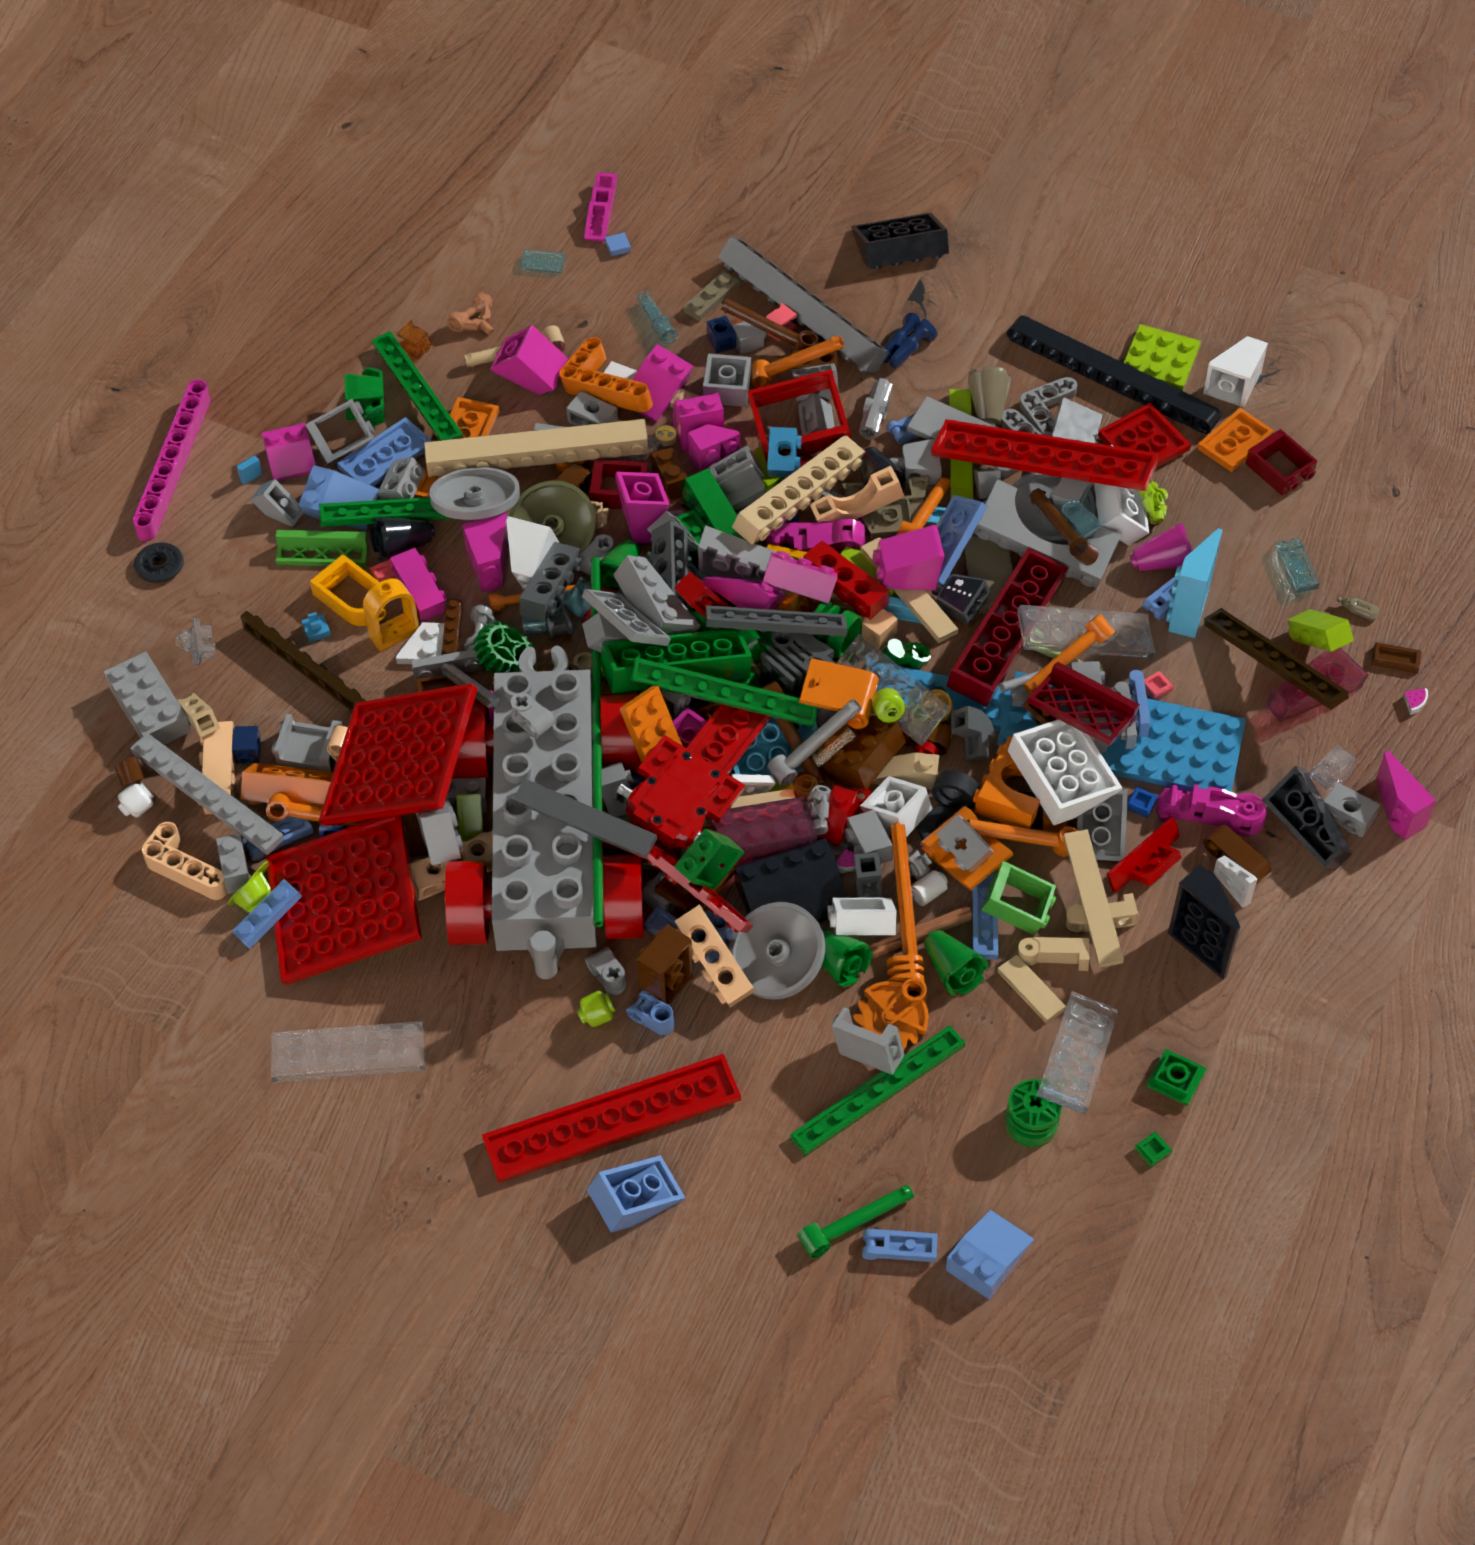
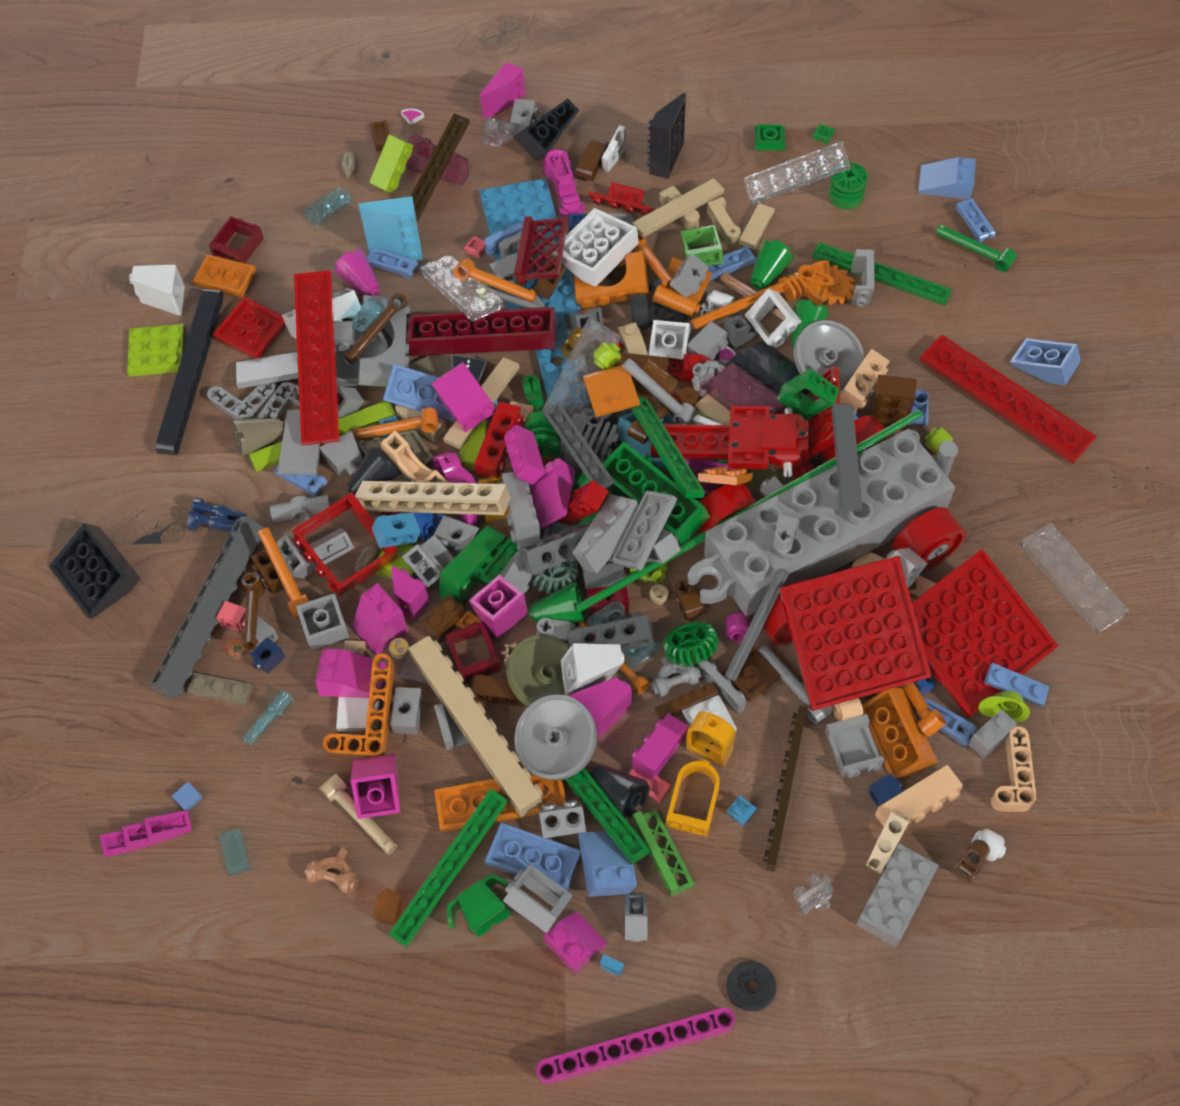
camera: 115 degrees left, 5 degrees up
light grey plate [130,733,284,855] -> none

